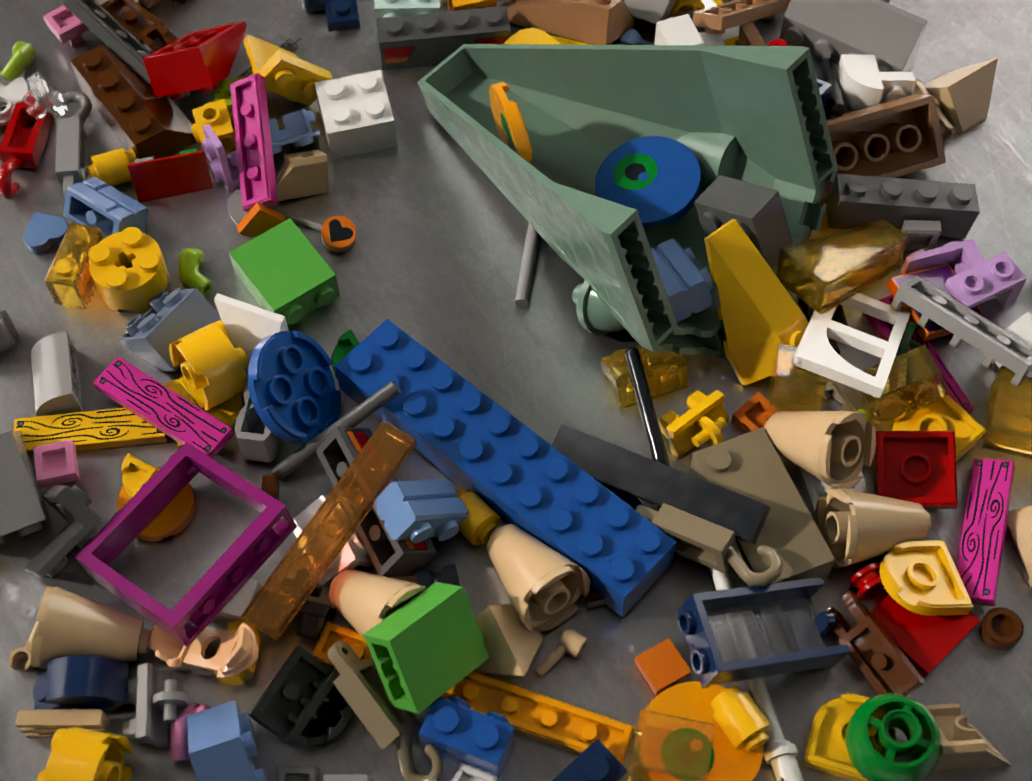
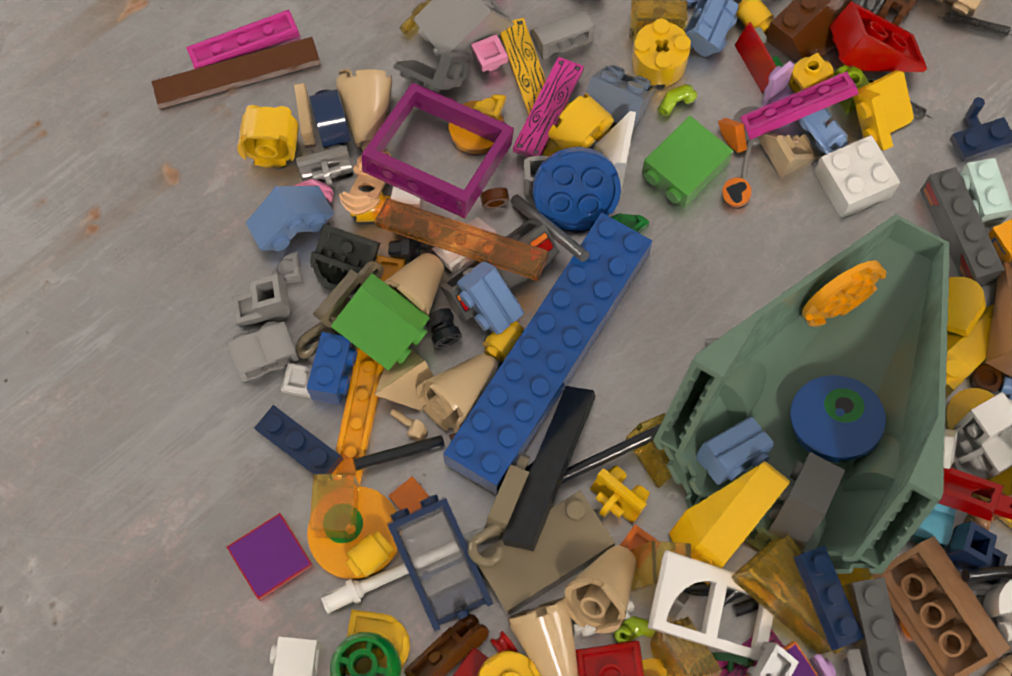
camera: 80 degrees right, 10 degrees up
none -> black bar [353,435,445,471]
none -> dark blue plate [793,545,864,650]

